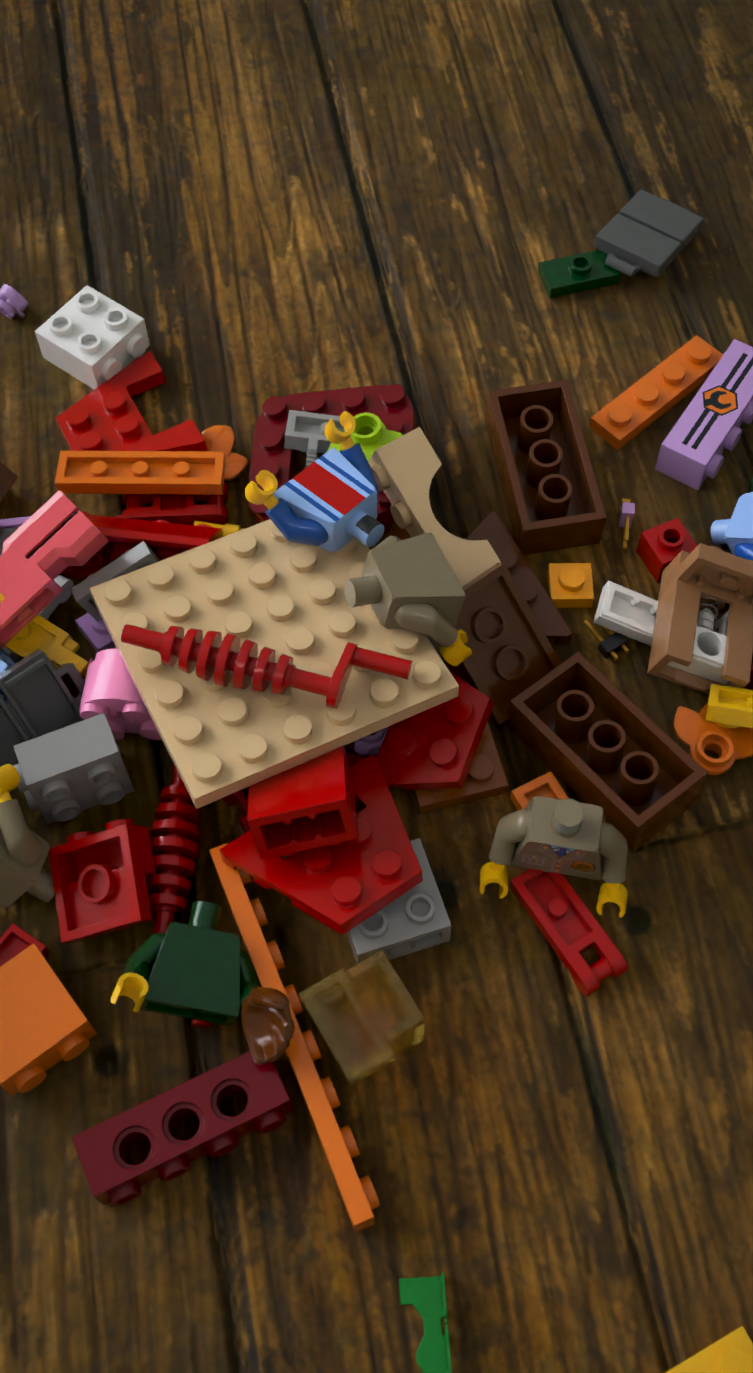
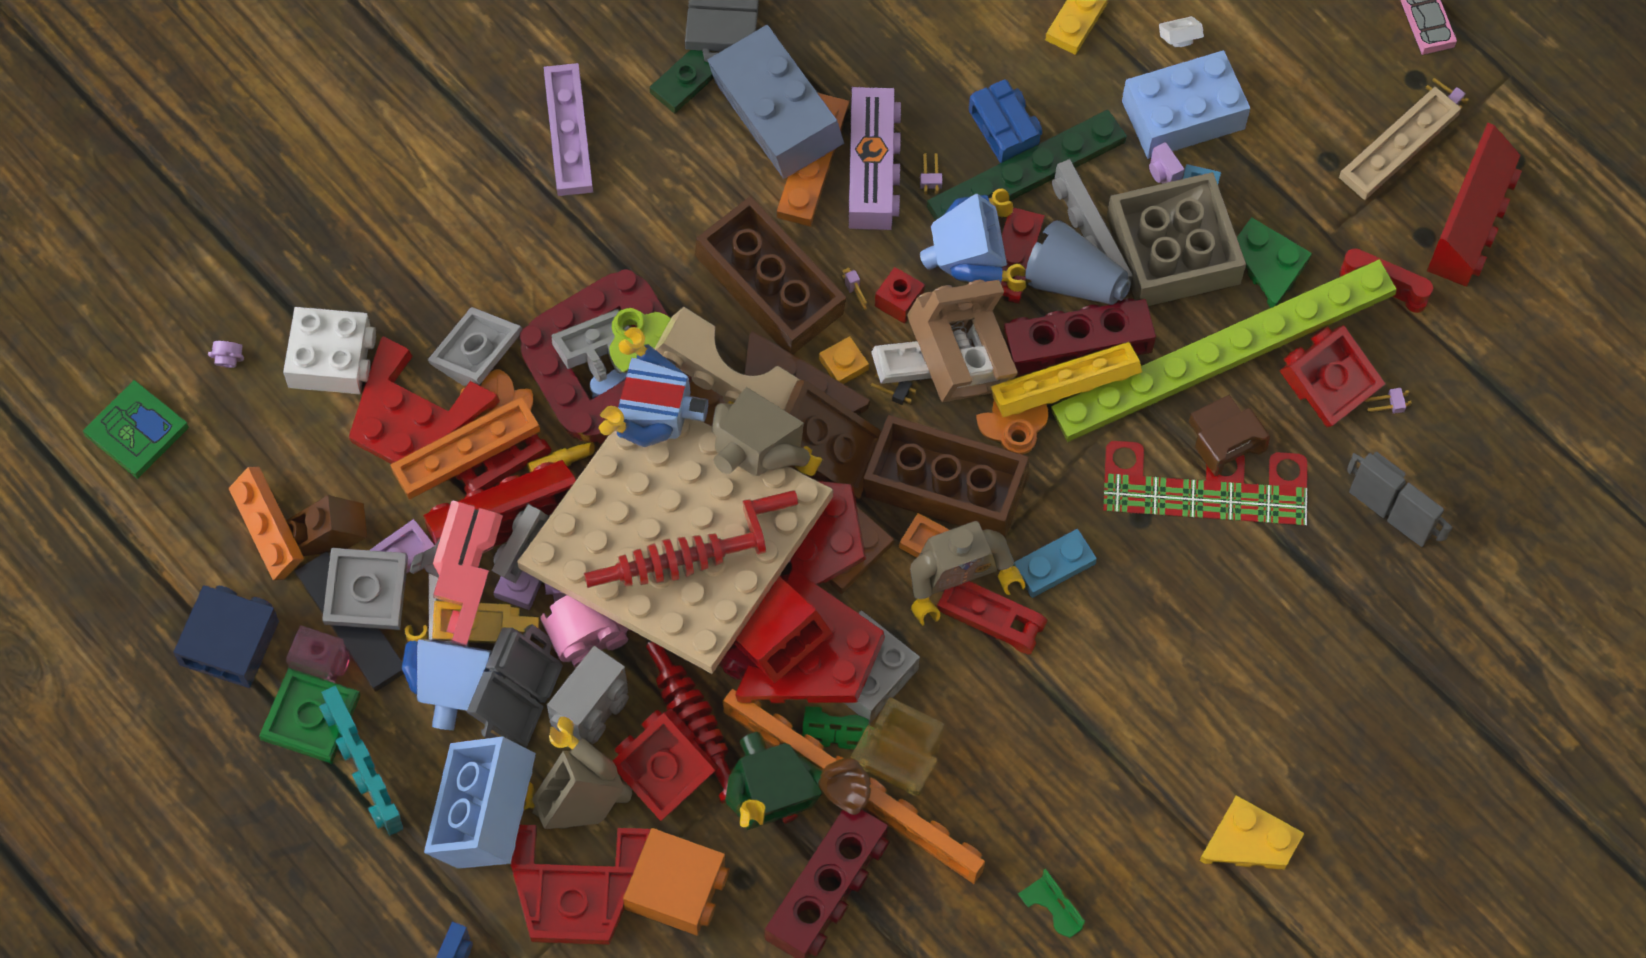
camera: 35 degrees left, 5 degrees up
none -> light grey slope [428,307,523,386]
none -> lavender plate [544,63,593,196]
none -> sand blue brick [707,25,844,179]
none -> green piece [802,706,869,751]
none -> dark azure plate [1013,529,1097,598]

